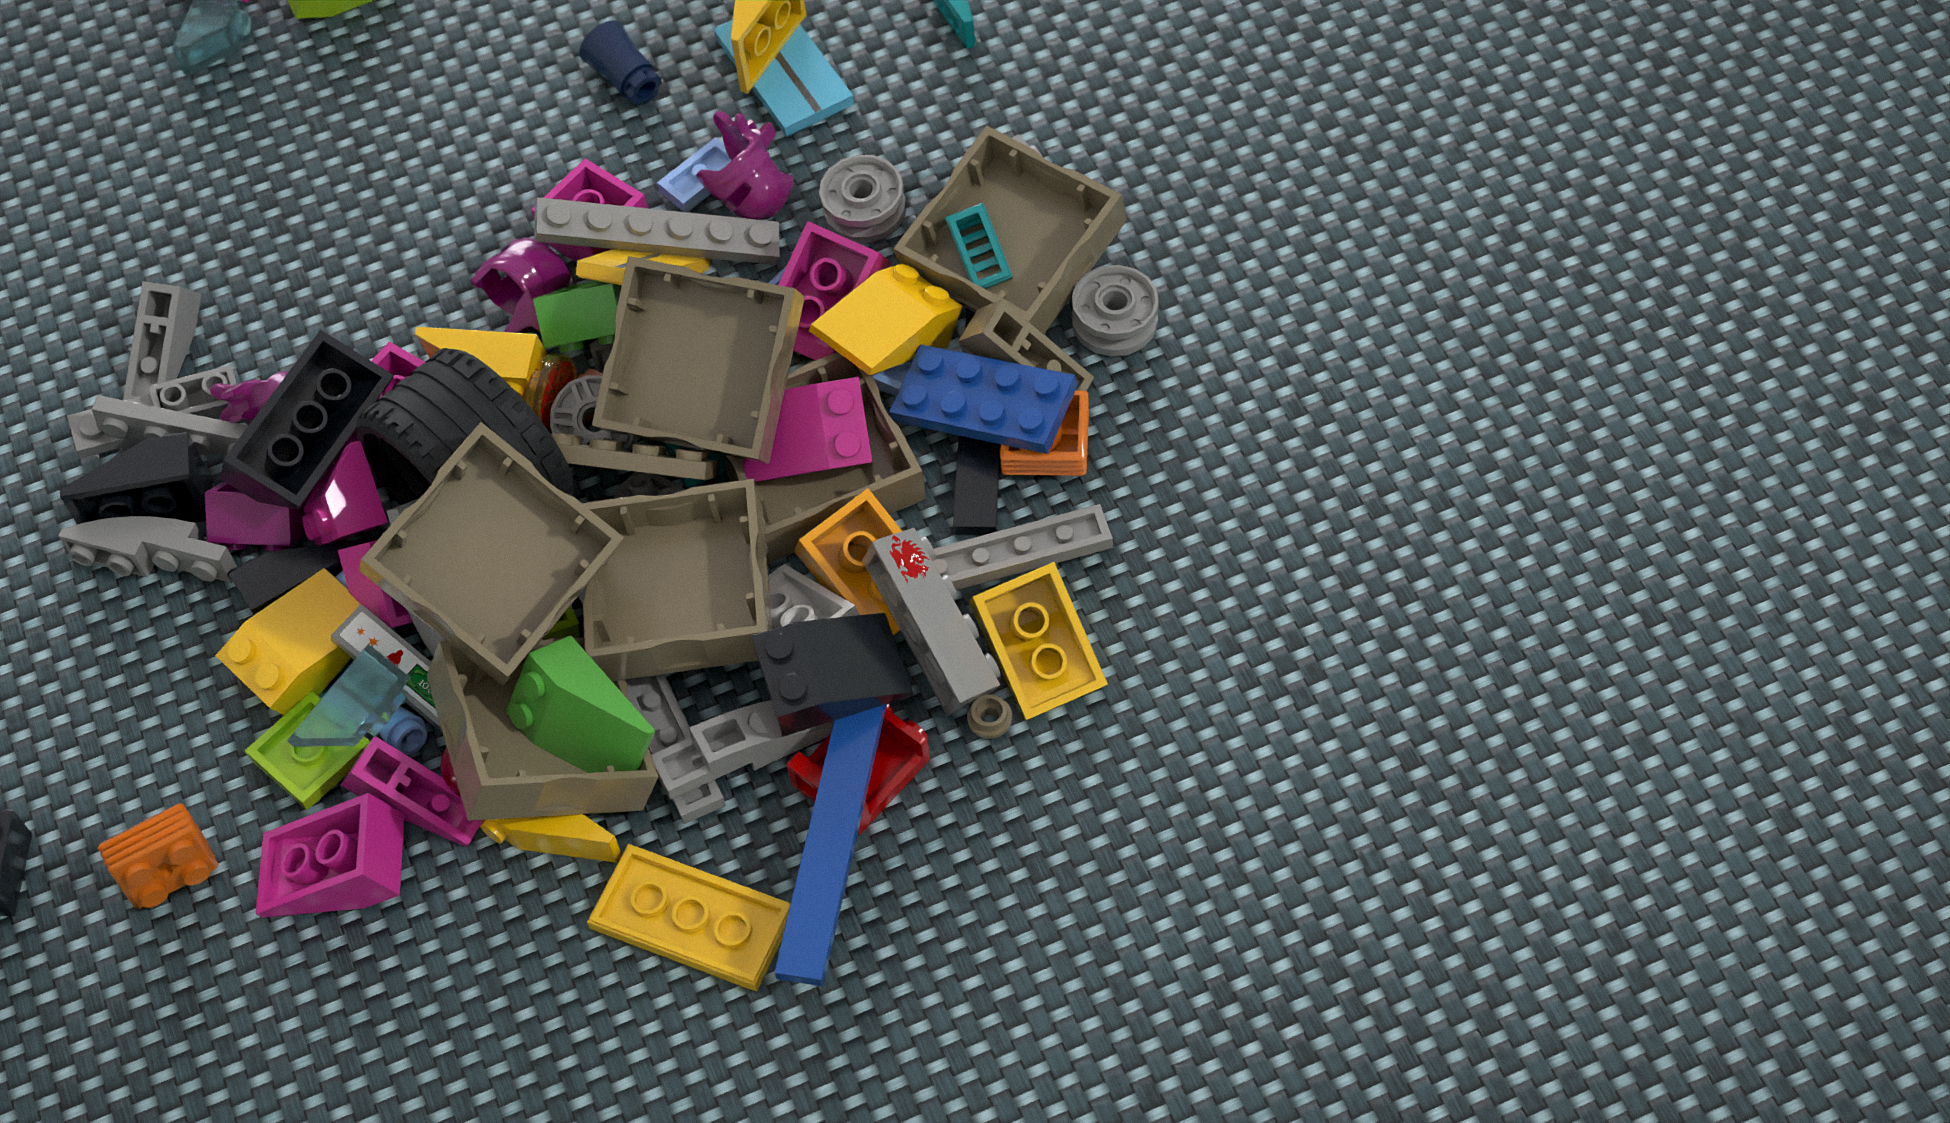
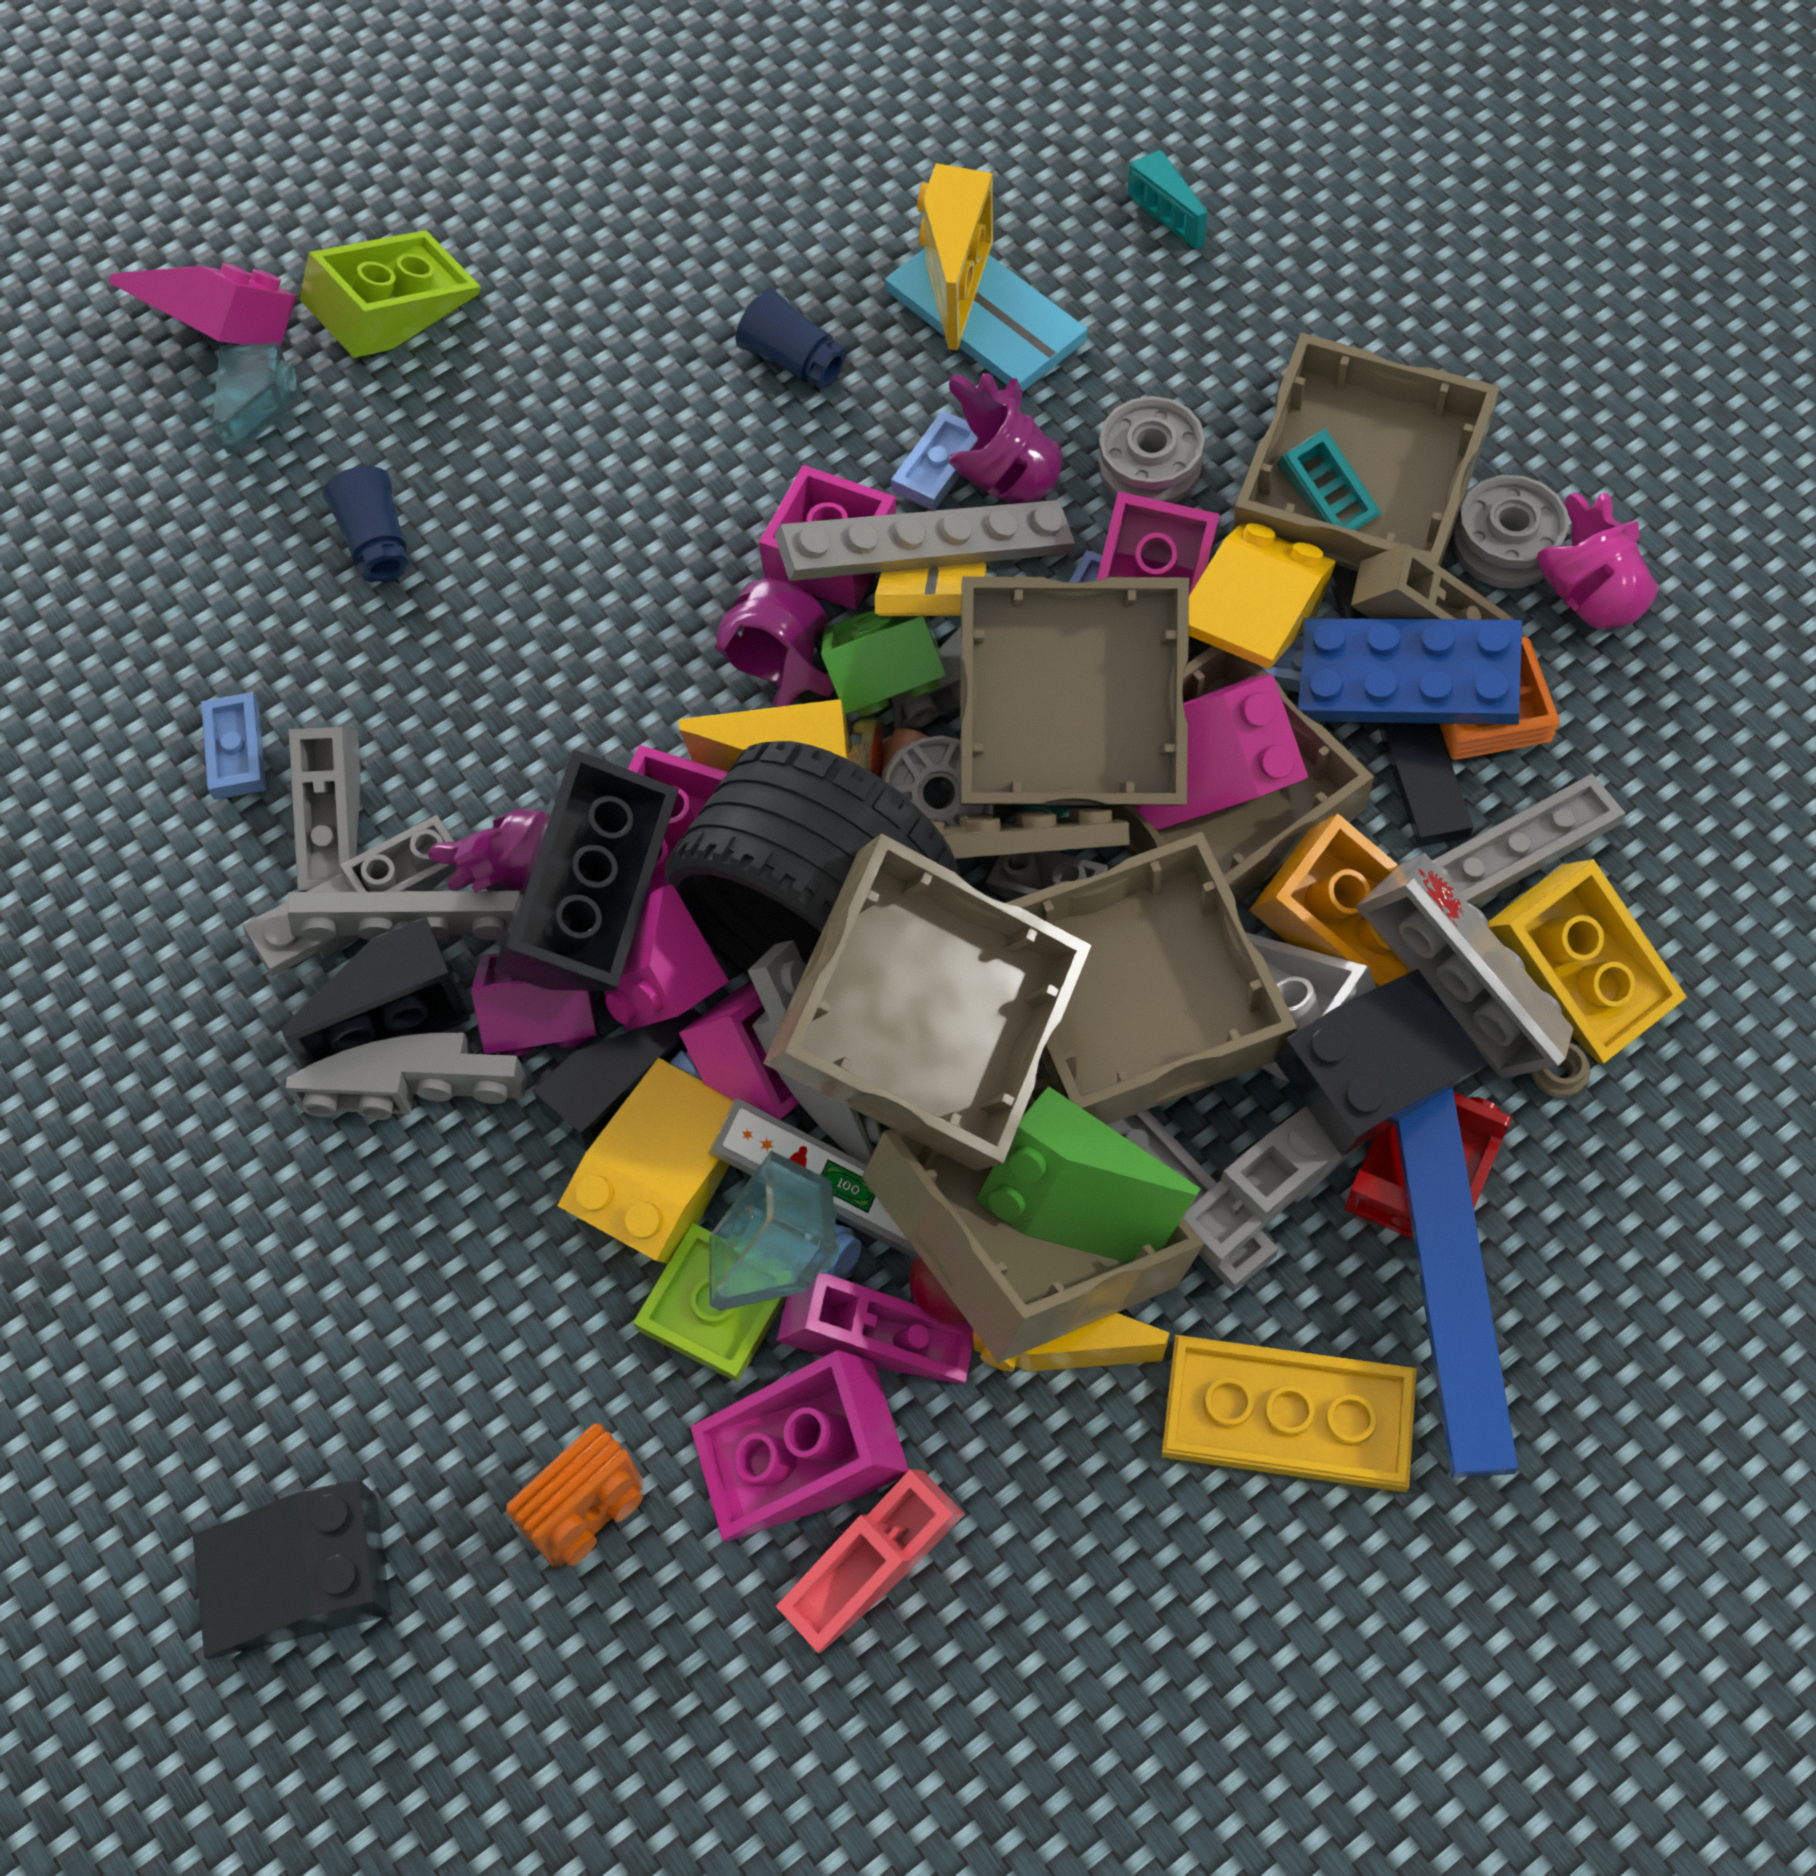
camera: 15 degrees left, 5 degrees up
none -> medium blue plate [201,692,266,800]
none -> dark blue plant [322,466,409,583]
none -> coral slope [776,1469,965,1653]
none -> dark pink piece [1537,492,1659,630]

